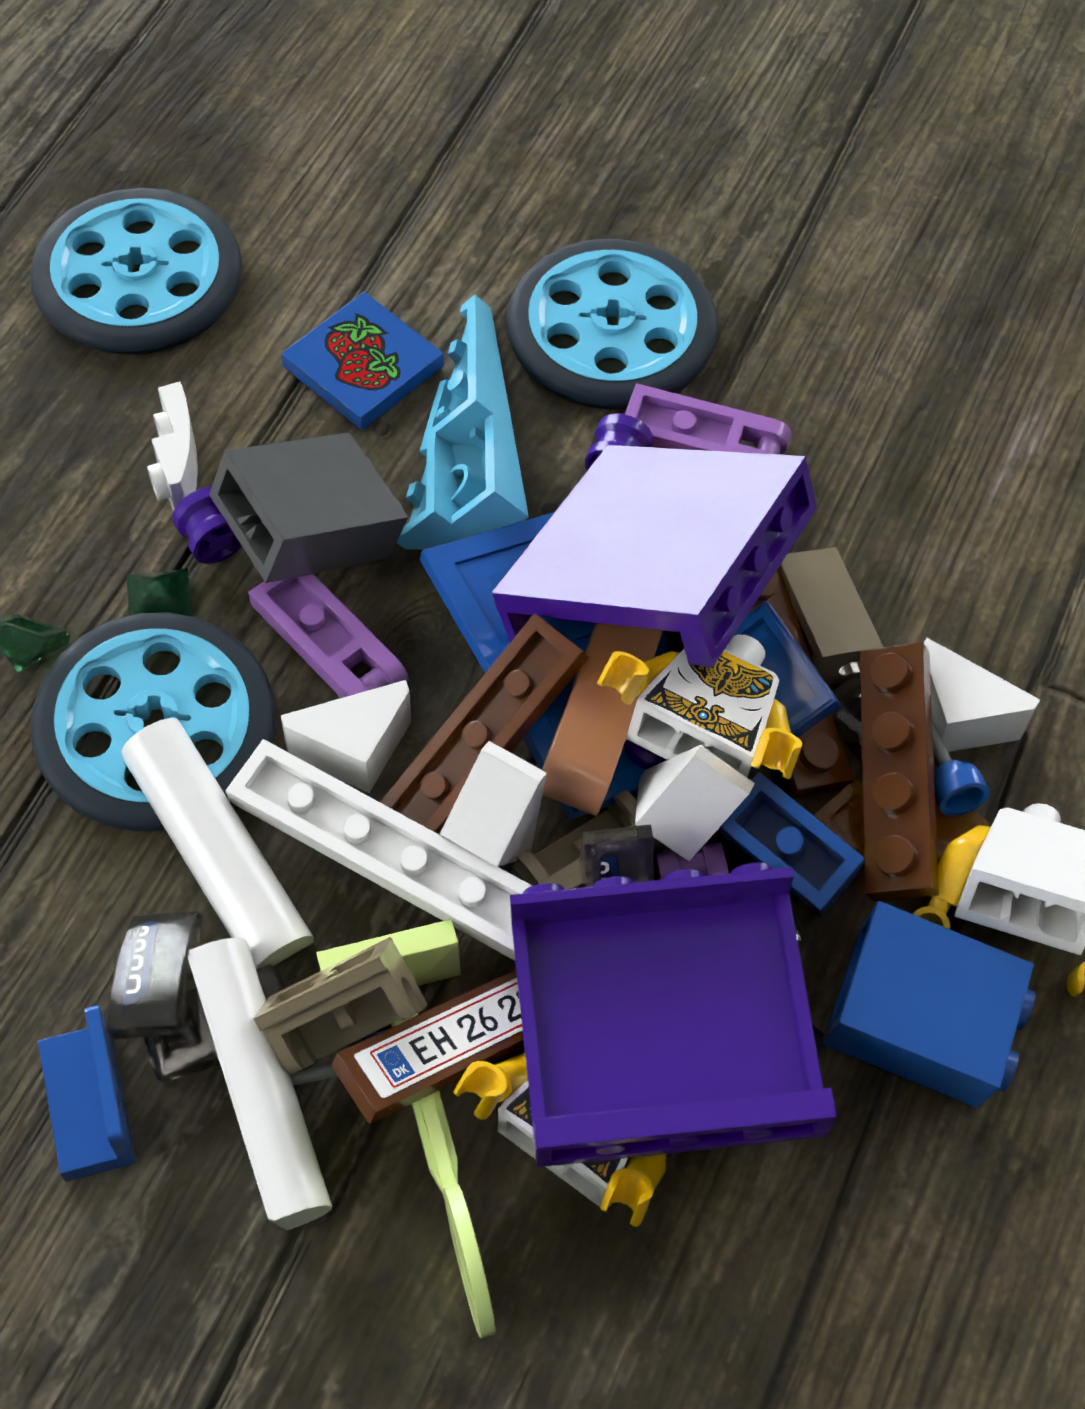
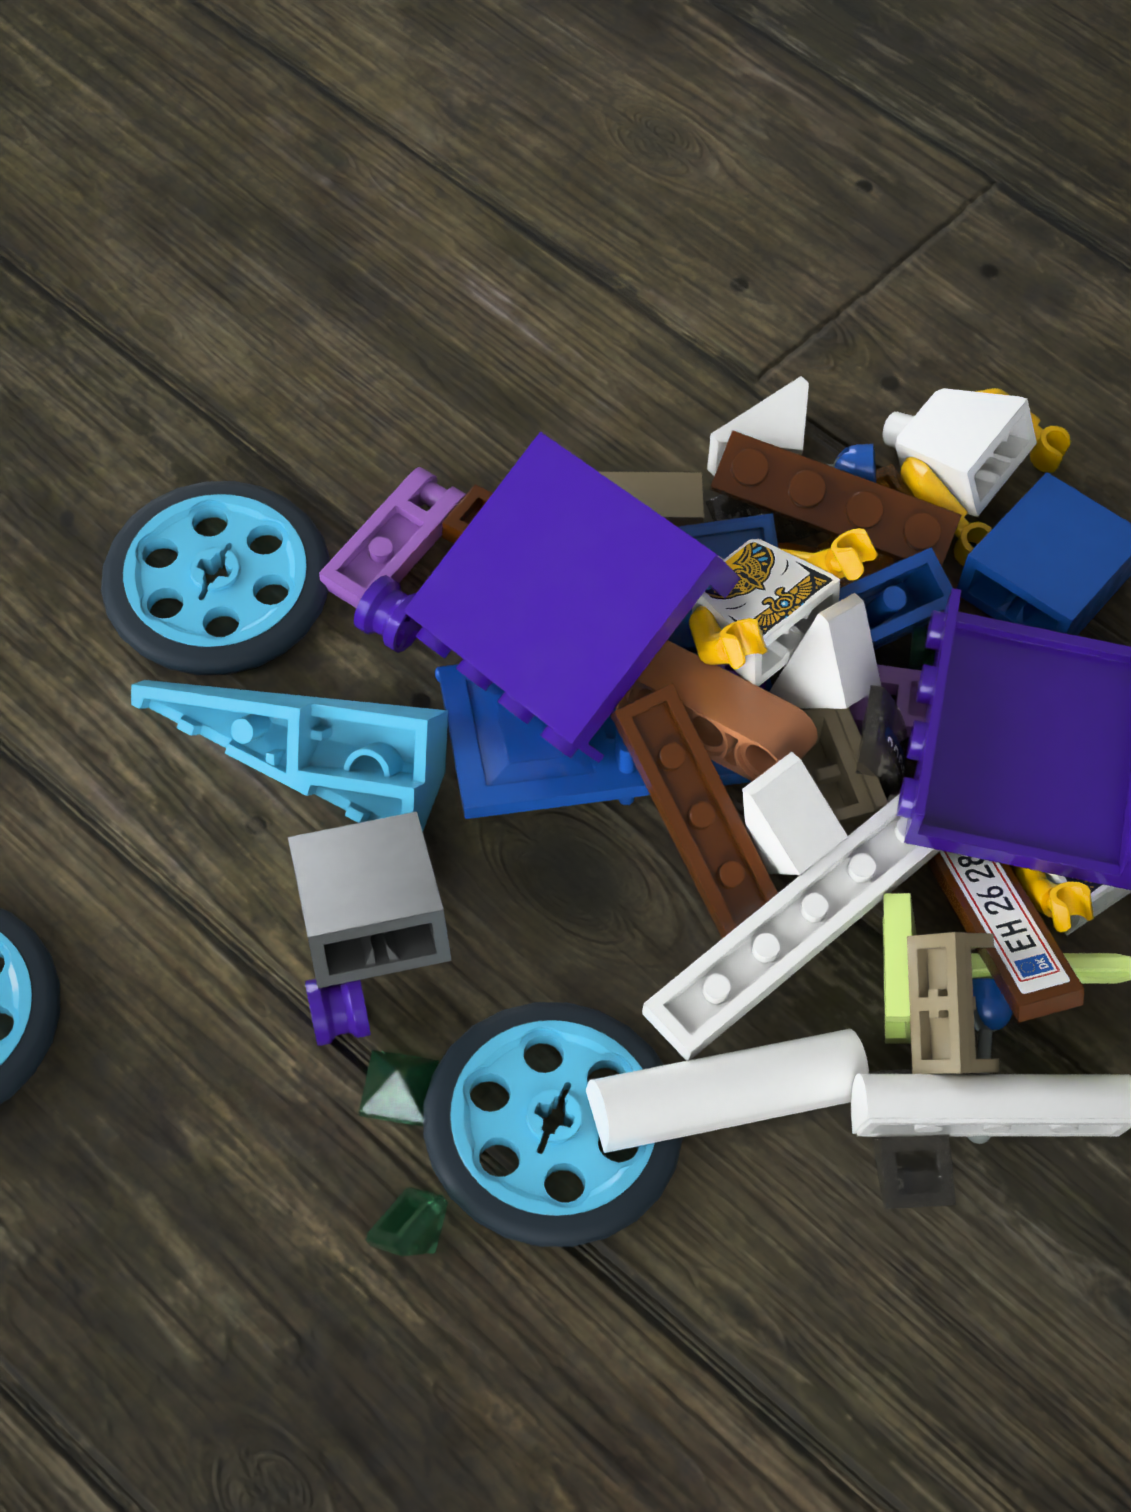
camera: 70 degrees left, 0 degrees up
blue panel [38,1005,136,1182] -> none
clear smoke slope [106,911,202,1039] -> none
white slope [147,381,198,511] -> none
medium lavender plate [248,574,409,699] -> none
blue tile [281,292,444,430] -> none
white slope [281,680,412,793] -> none

